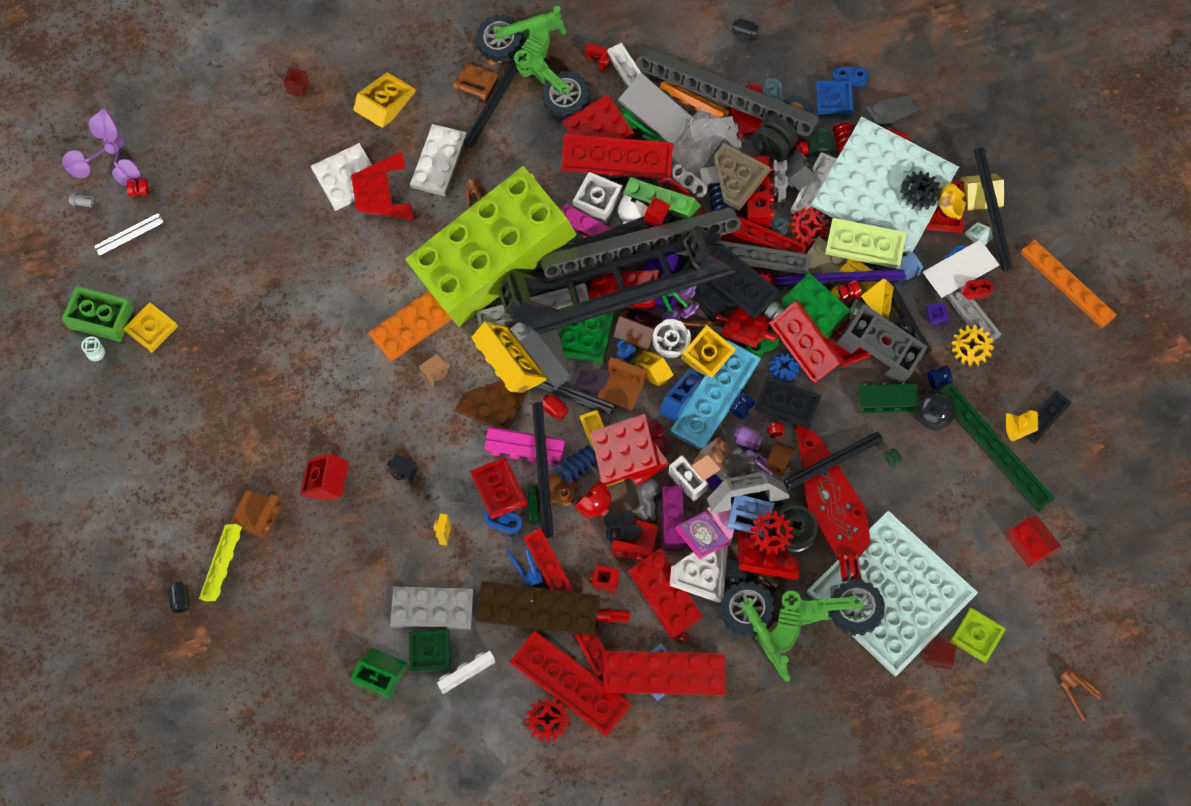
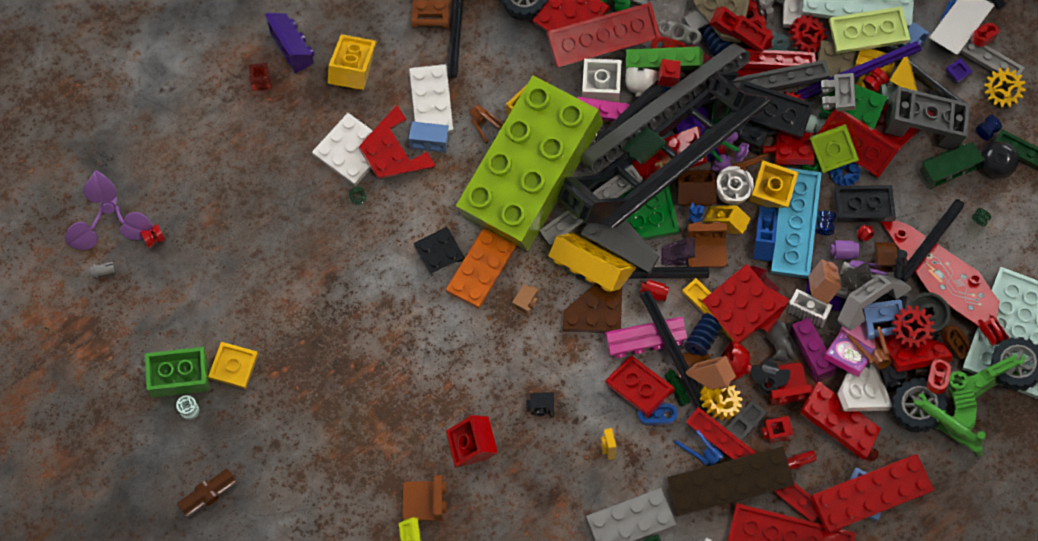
camera: 20 degrees left, 0 degrees up
axle [94,213,163,255] -> none
none -> reddish brown piece [177,468,237,518]
none -> dark purple slope [265,13,315,73]
none -> clear green bush [349,187,367,205]
none -> medium blue hinge [409,121,449,152]
none -> black plate [414,227,465,277]
none -> clear green piece [623,127,667,165]
none -> nougat slope [686,356,736,389]
none -> yellow gear [700,385,742,420]
none -> red slope [709,6,770,51]
none -> dark grey slope [726,400,768,441]
none -> lime plate [810,124,859,173]
none -> light grey plate [821,73,856,111]
none -> dark orange plant [847,327,891,369]
none -> black piece [894,250,908,279]
none -> red plate [926,360,951,394]
none -> reddish brown plate [941,325,971,359]

